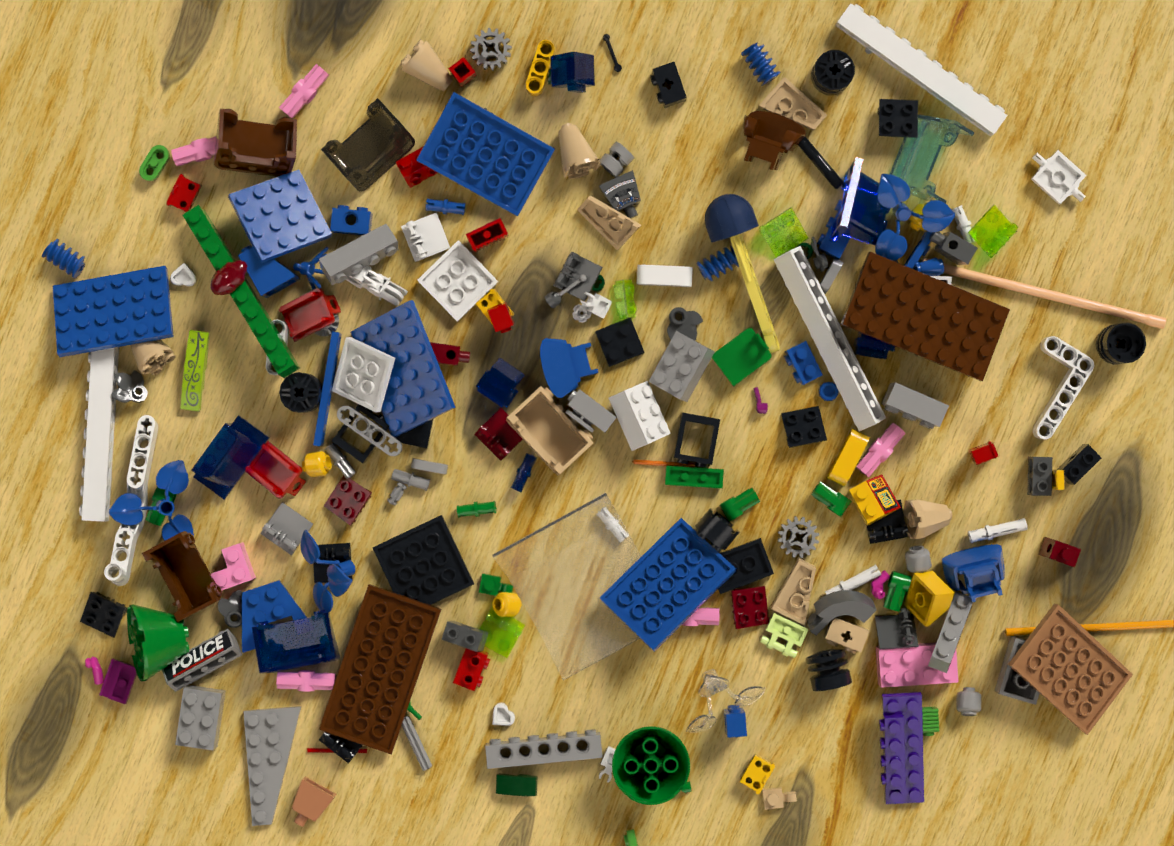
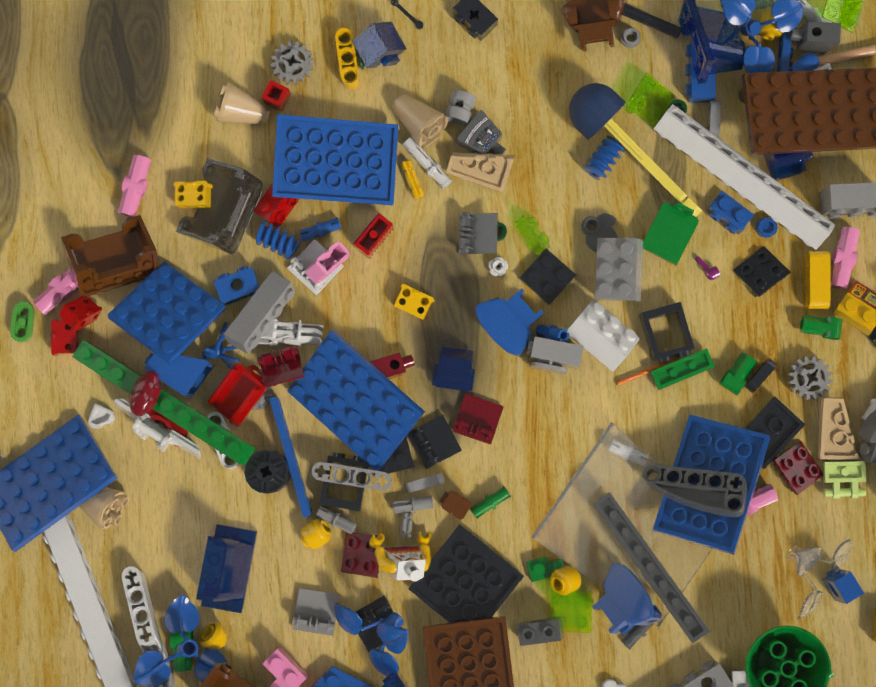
camera: 25 degrees left, 5 degrees down
dark grey plate [111,370,148,403] -> none
lime slope [180,330,209,411] -> none
red piece [245,441,306,499] -> none
white plate [332,337,395,412] -> none
white plate [418,240,498,322] -> none
red brick [453,648,490,691] -> none
red brick [487,302,514,333] -> none
tan windscreen [506,386,594,476] -> none
clear blue pin [510,453,537,493] -> none
hinge [545,275,587,309] -> none
white plate [580,292,612,319] -> none
white beam [636,265,693,287] -> none
black brick [695,508,740,552] -> none
dark grey plate [810,237,828,272] -> none
none -> red piece [59,296,102,331]
none -> white piece [114,398,201,459]
none -> yellow piece [173,181,213,208]
none -> yellow cone [200,622,227,650]
none -> blue piece [256,220,302,259]
none -> dark red hinge [257,346,304,388]
none -> bright pink brick [305,242,350,284]
none -> torso [369,531,431,581]
none -> yellow axle [401,160,424,199]
none -> white pin [403,137,452,189]
none -> black hinge [408,415,462,469]
none -> reddish brown brick [440,490,472,520]
none -> blue pin [536,324,569,342]
none -> blue piece [592,563,662,634]
none -> dark grey plate [593,492,710,644]
none -> light grey plate [620,28,641,48]
none -> dark grey pin [620,623,654,650]
none -> dark grey beam [643,465,747,518]
none -> black beam [744,358,777,393]

